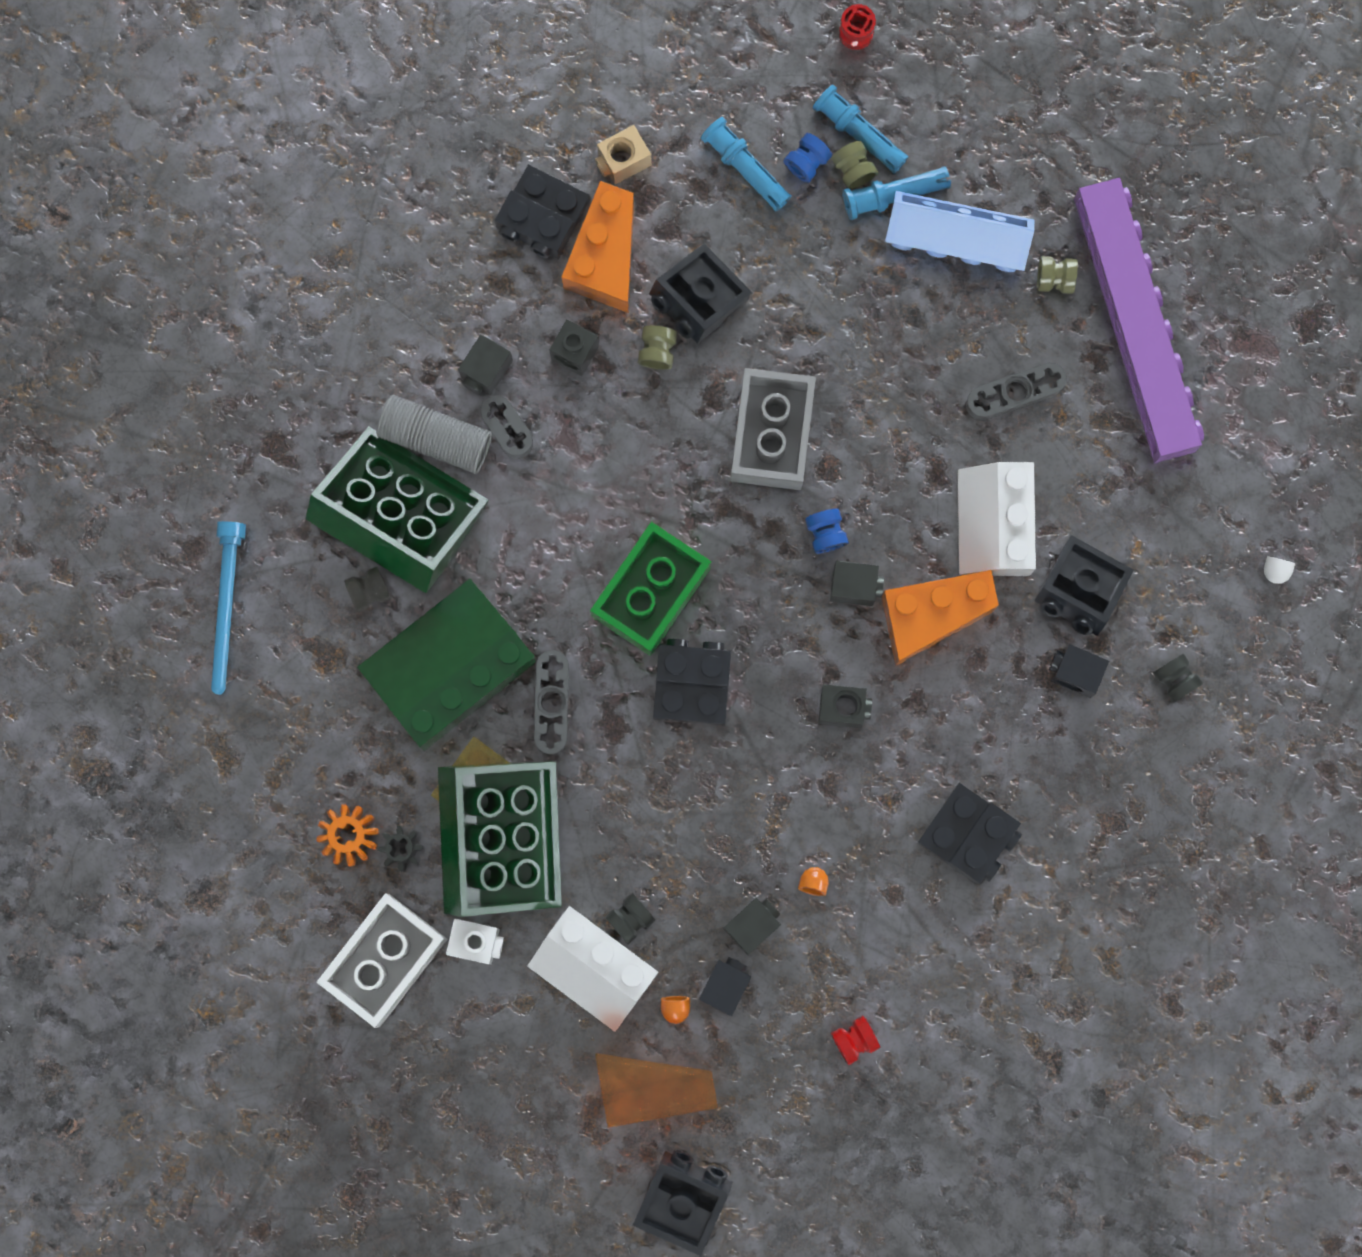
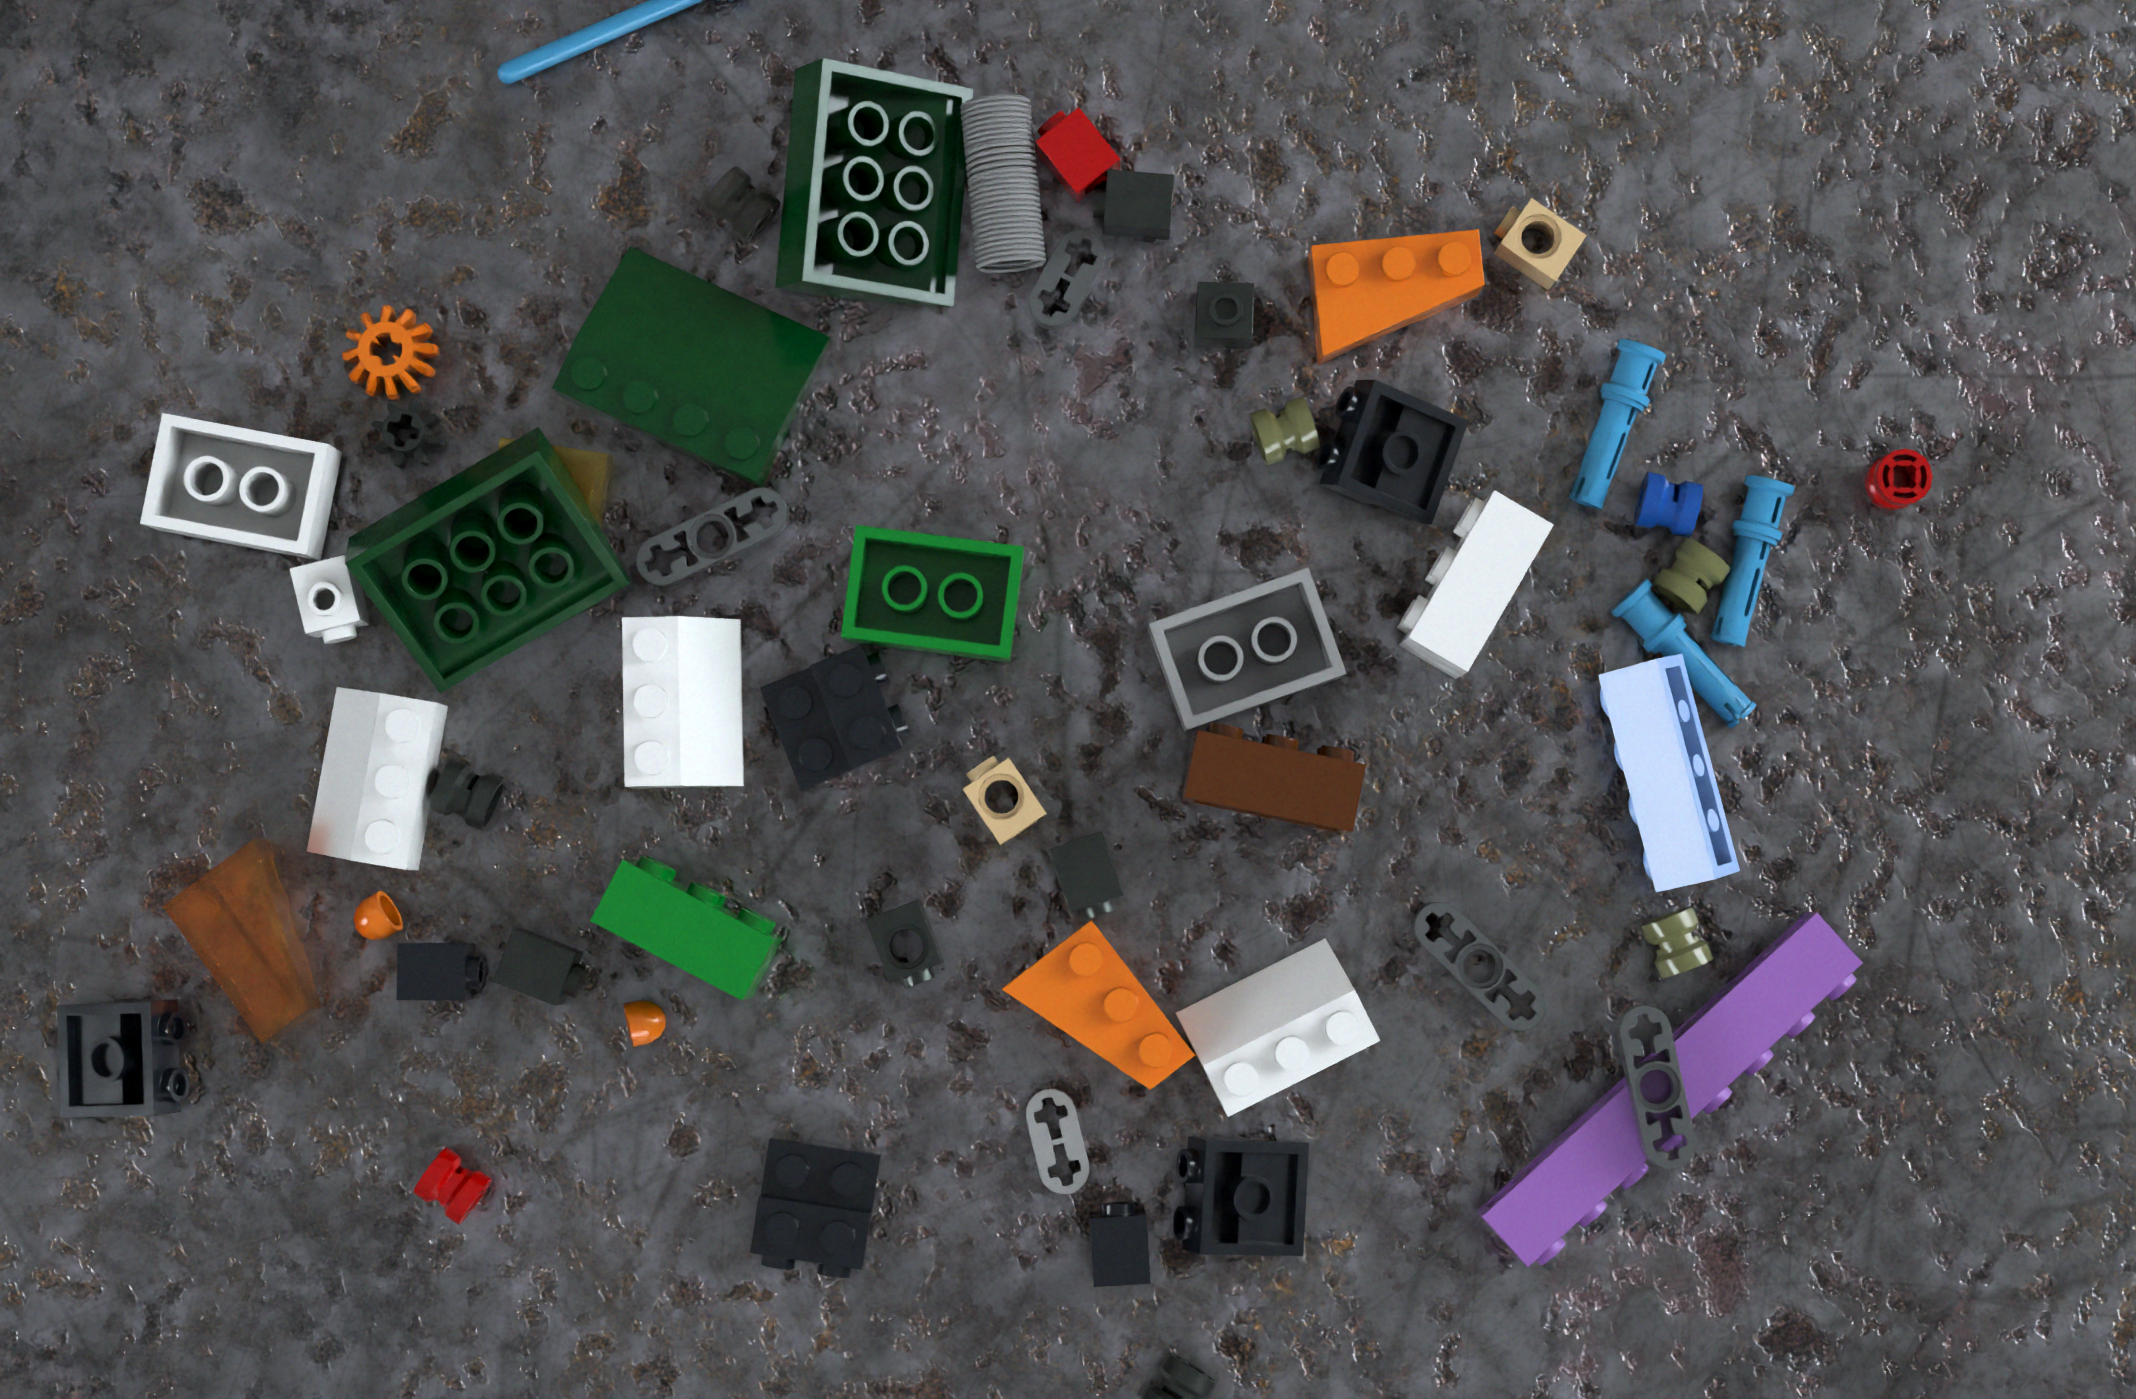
camera: 65 degrees right, 5 degrees up
black plate [495,164,591,259] -> none
blue wheel [805,508,849,554] -> none
none -> green brick [590,855,783,1001]
none -> white slope [622,616,744,789]
none -> tan brick [962,755,1047,846]
none -> light grey beam [1026,1088,1089,1194]
none -> red brick [1035,107,1120,204]
none -> reddish brown brick [1181,722,1366,834]
none -> white brick [1397,490,1554,679]
none -> dark grey beam [1615,1004,1696,1169]

